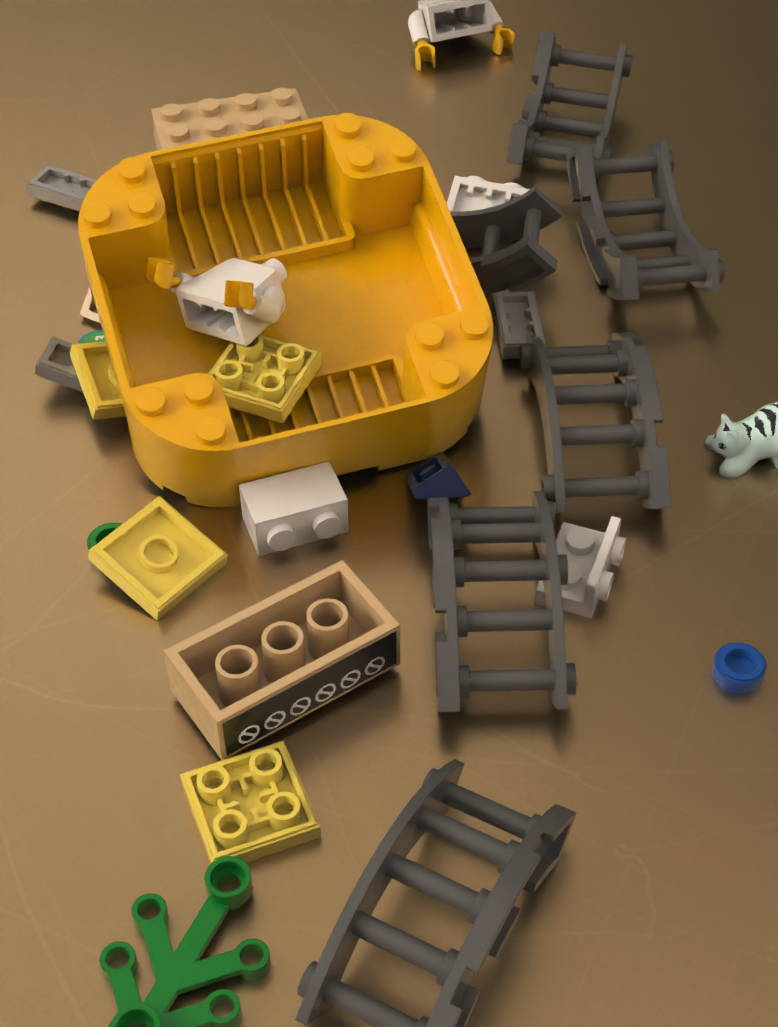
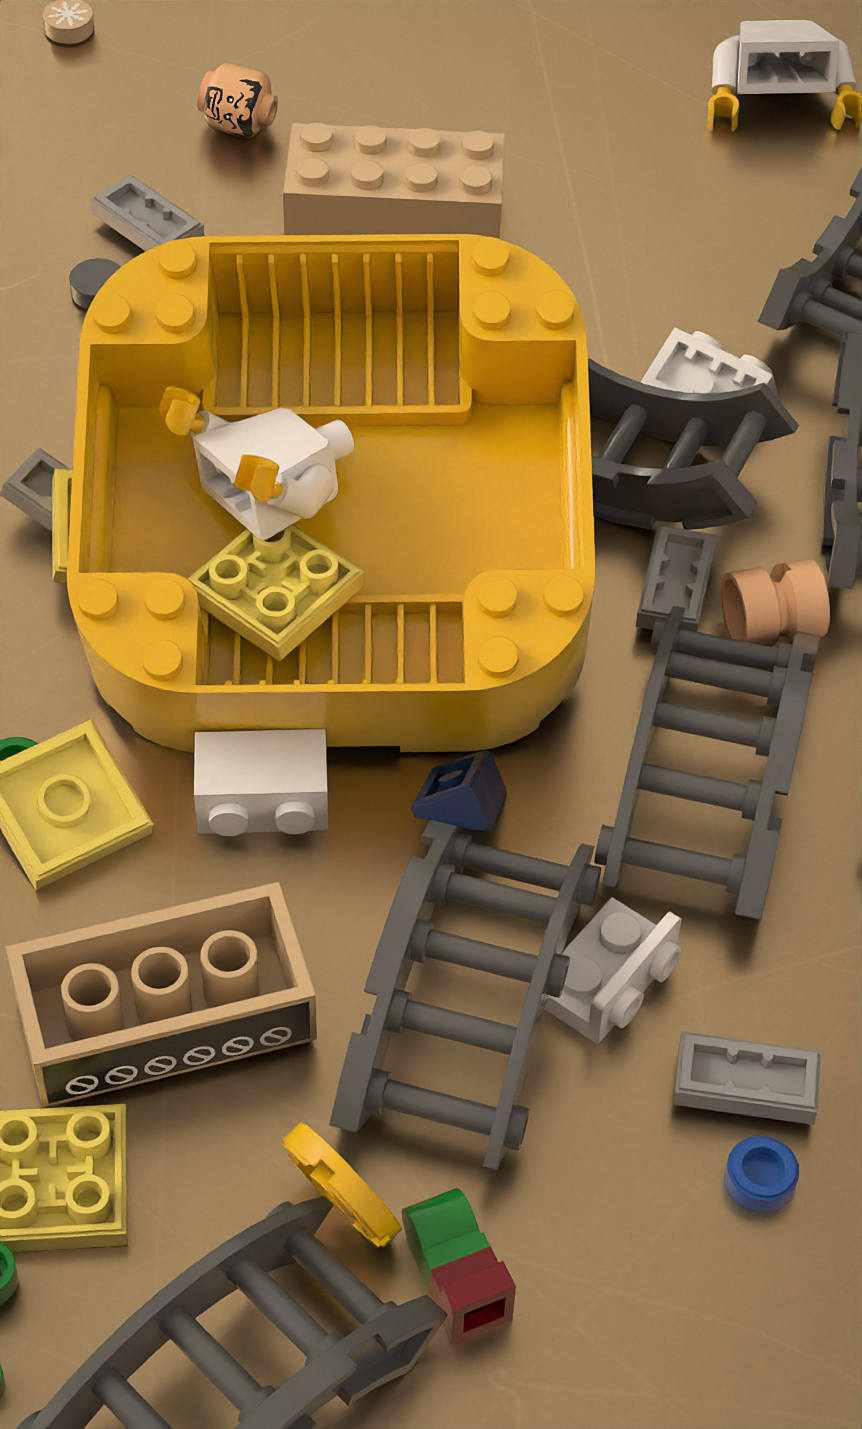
camera: 15 degrees right, 5 degrees up
none -> dark grey tile [69,258,121,309]
none -> light nougat head [197,63,278,138]
none -> yellow tile [282,1122,402,1248]
none -> leg [401,1188,516,1344]
none -> light grey plate [673,1032,821,1125]
none -> light nougat wheel [721,559,830,646]

